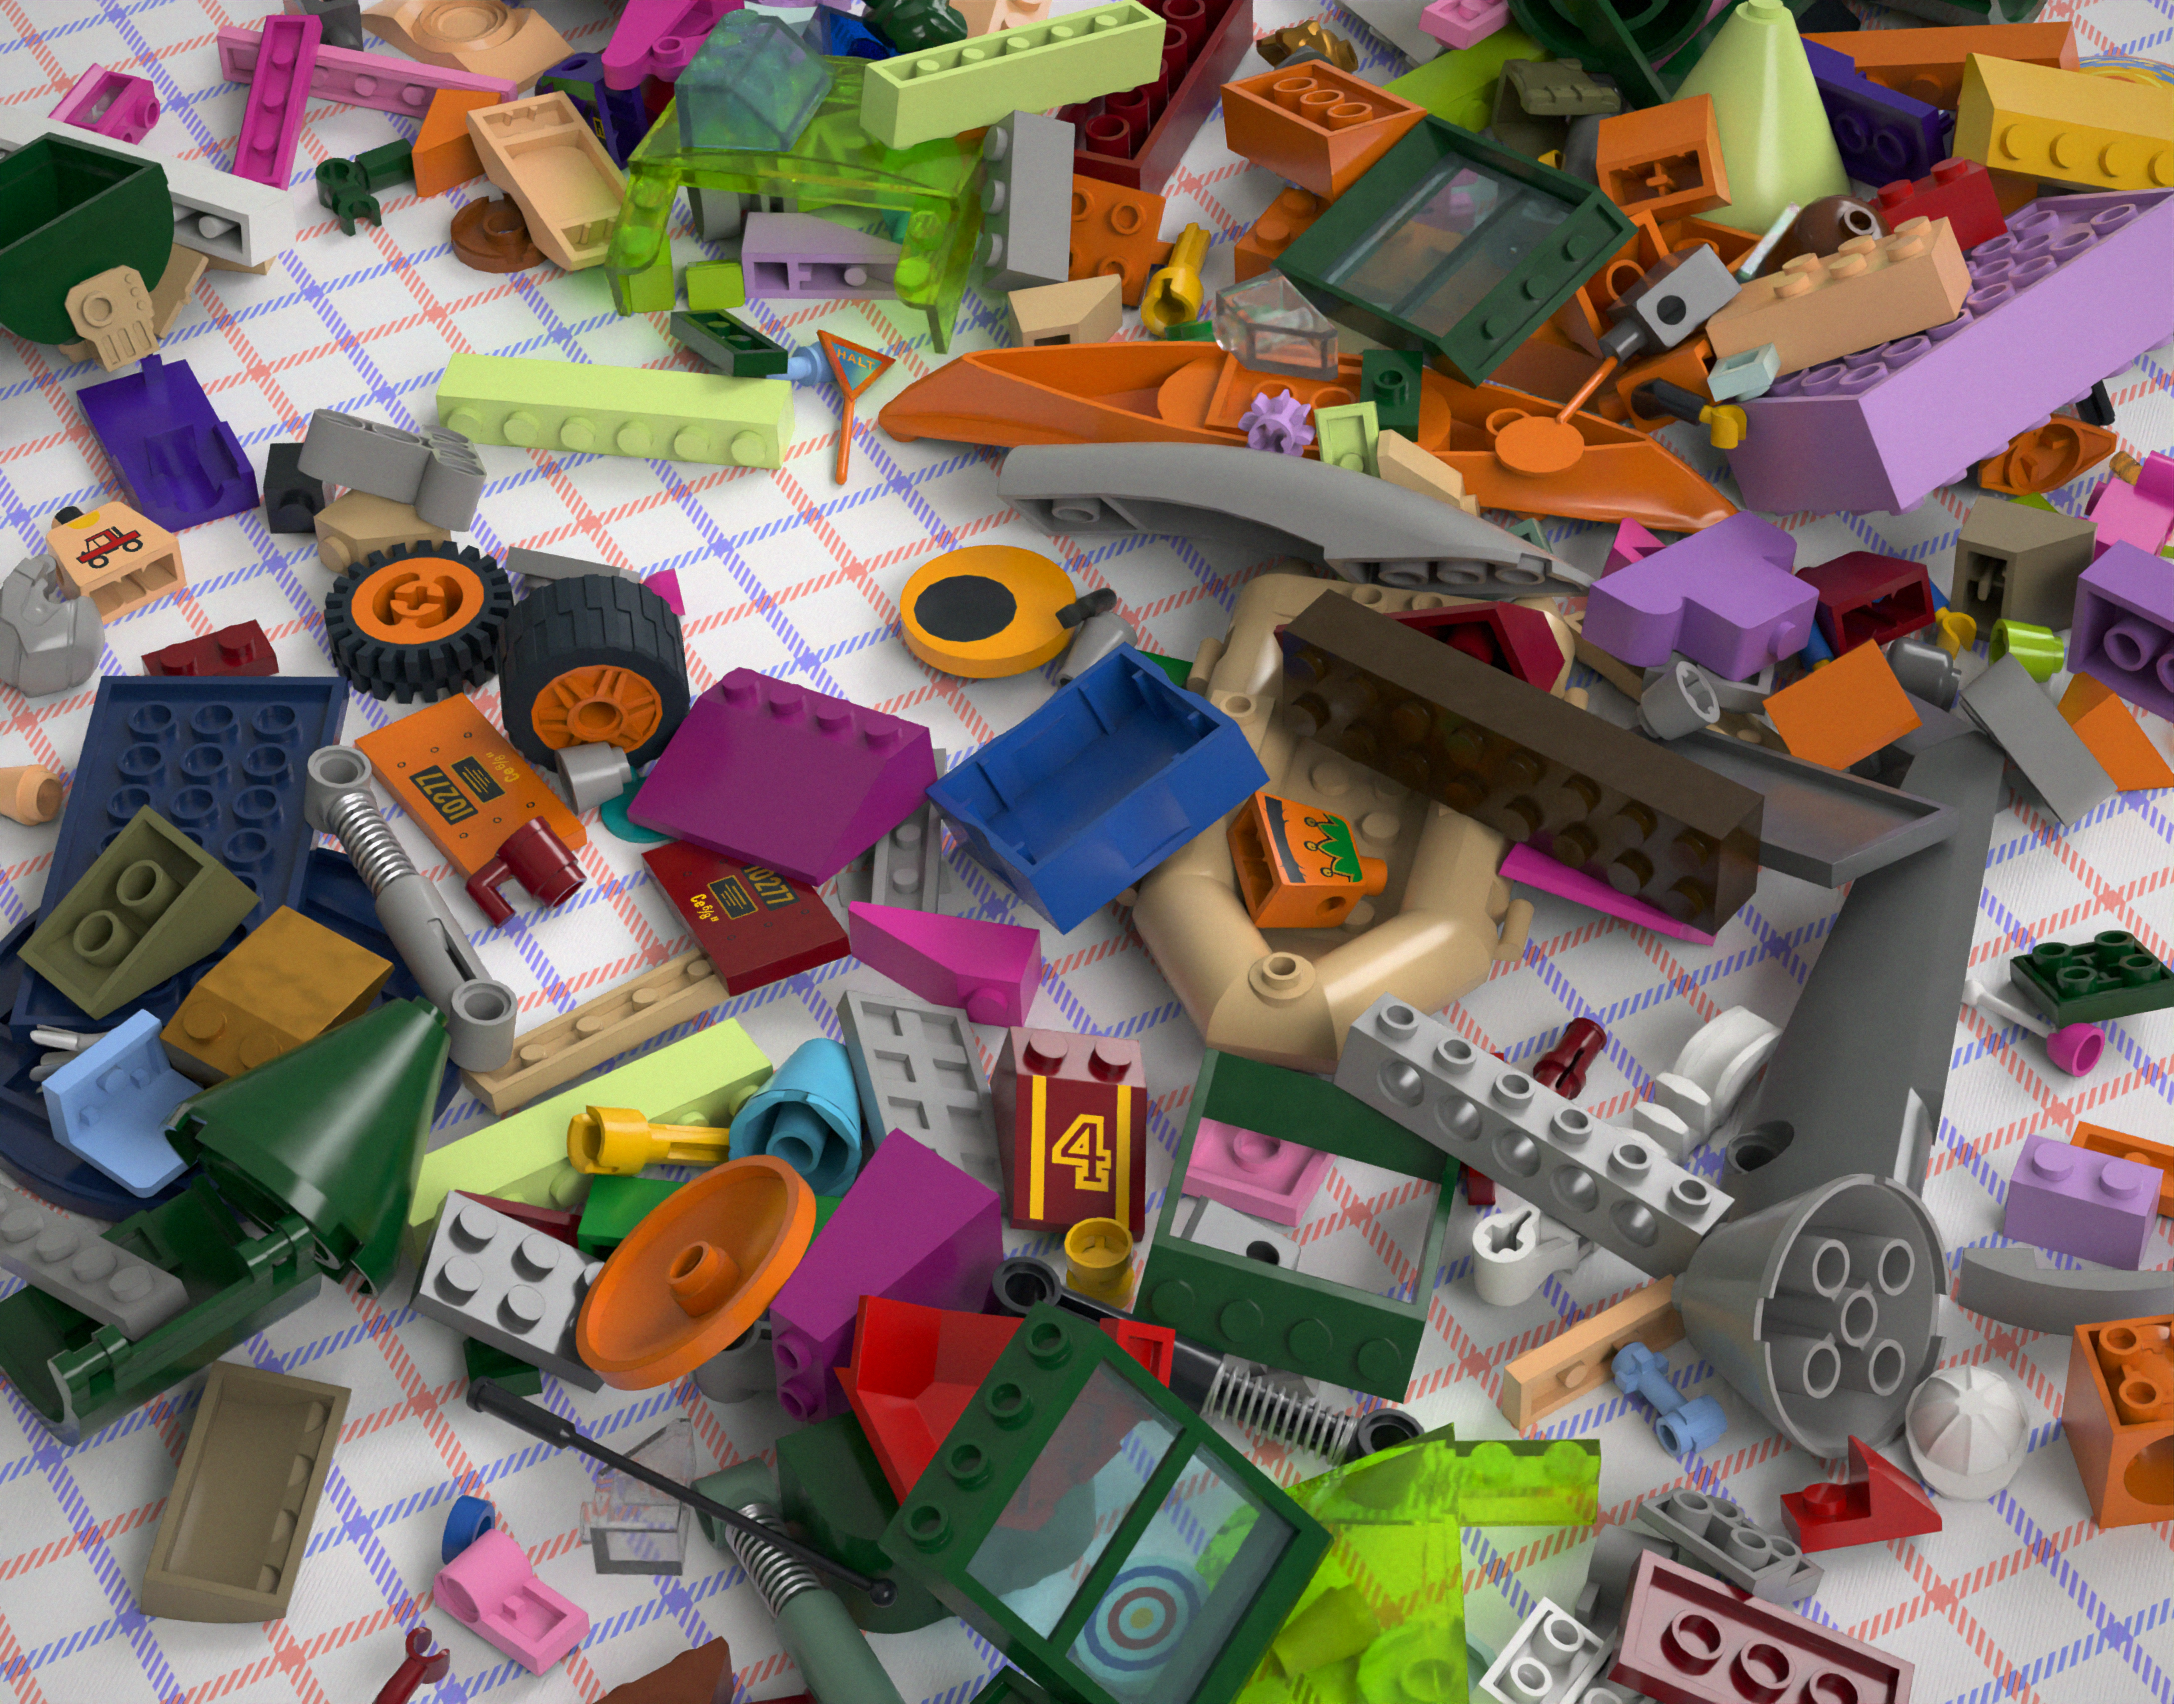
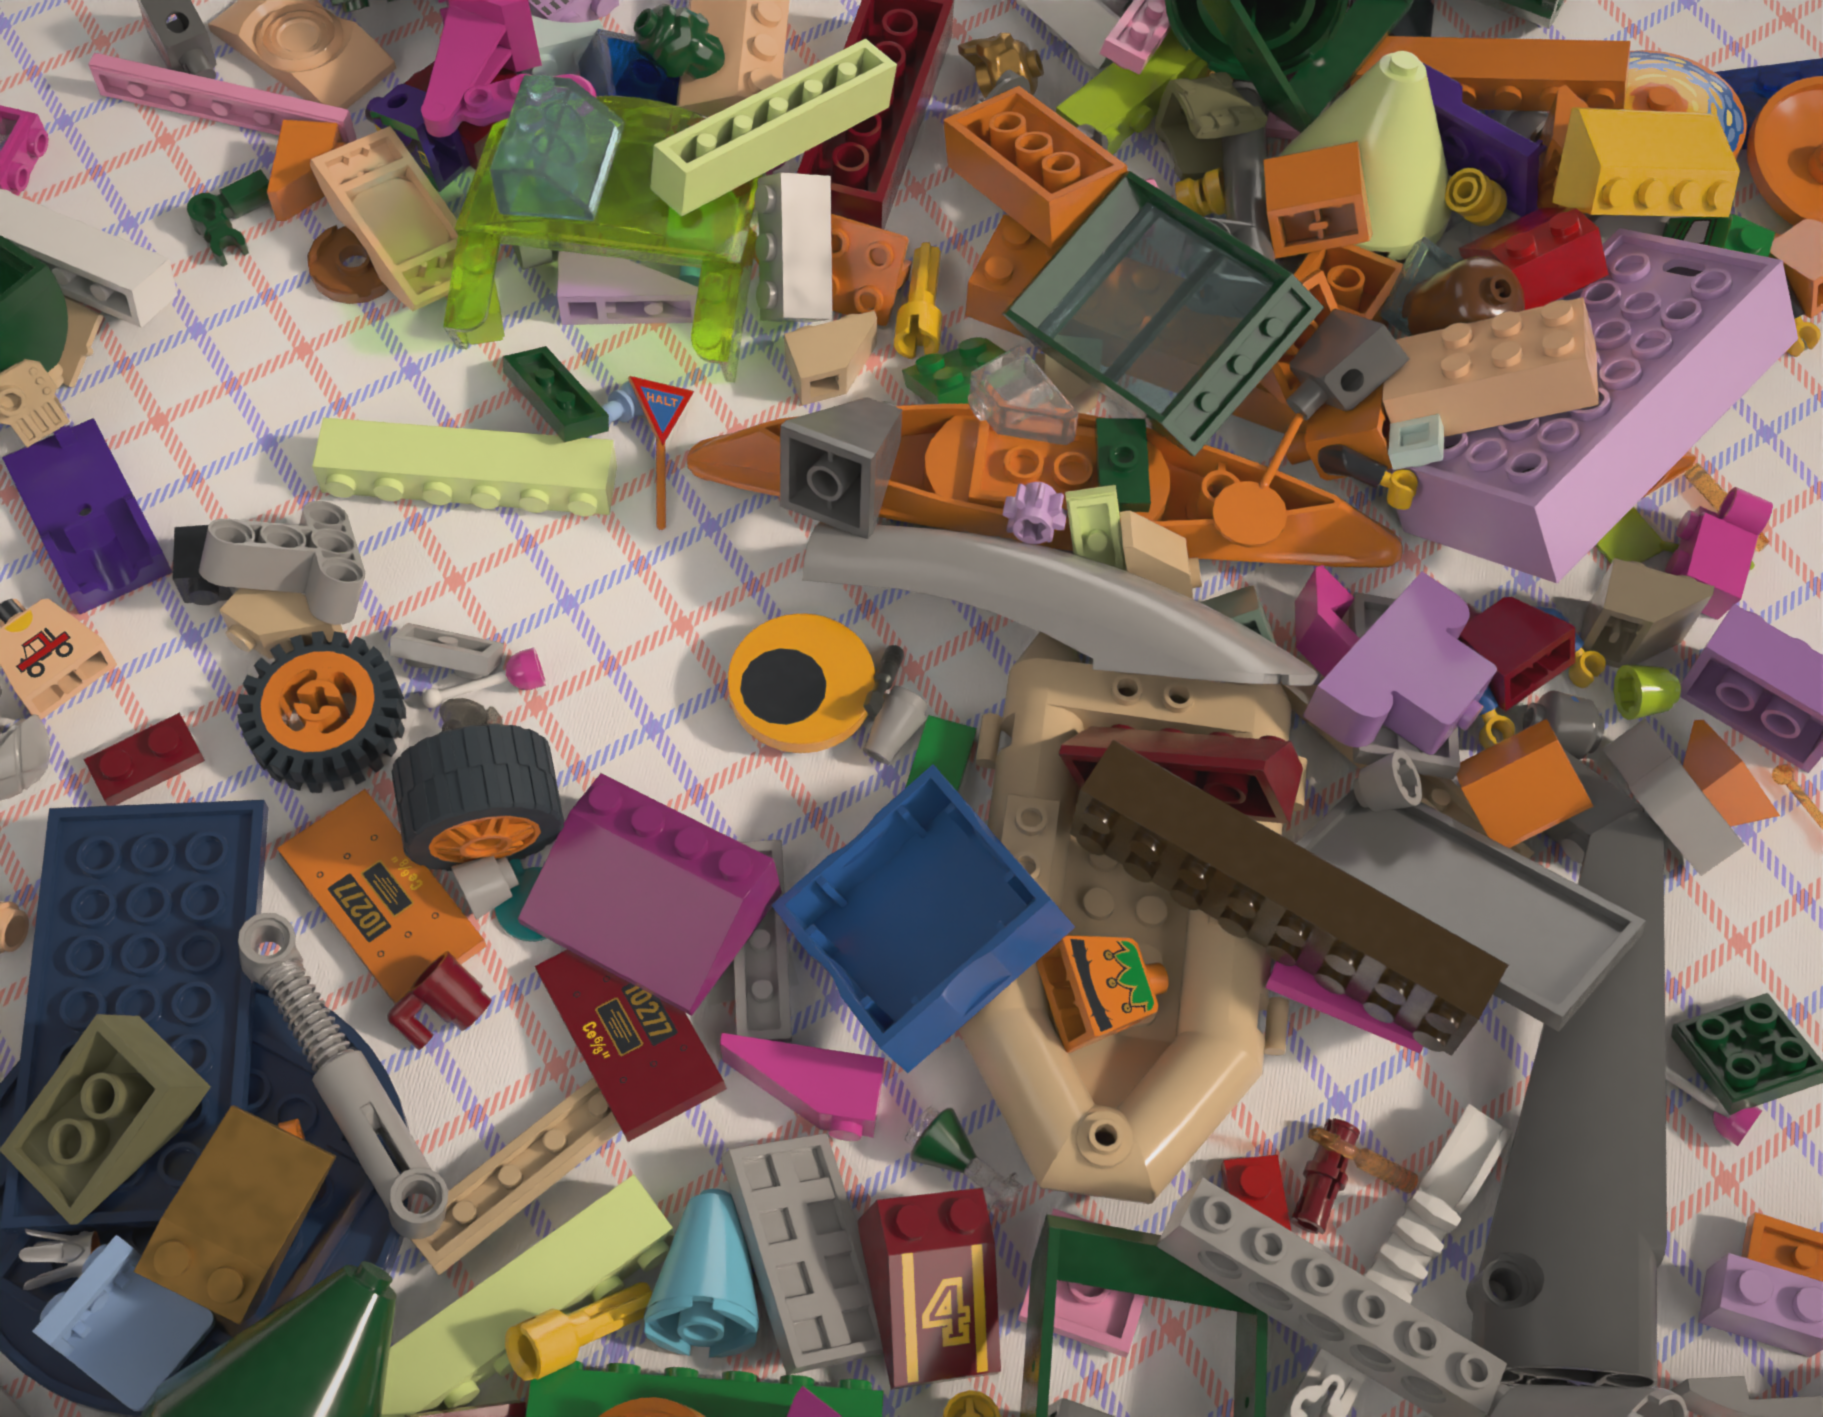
camera: 10 degrees left, 20 degrees up
dark pink tile [231,15,323,191] -> none
lime slope [685,258,745,311] -> none
none -> dark grey slope [780,397,902,539]
none -> piece [904,1106,1024,1213]
none -> clear orange piece [1308,1127,1418,1194]
none -> yellow wheel [1445,168,1507,227]

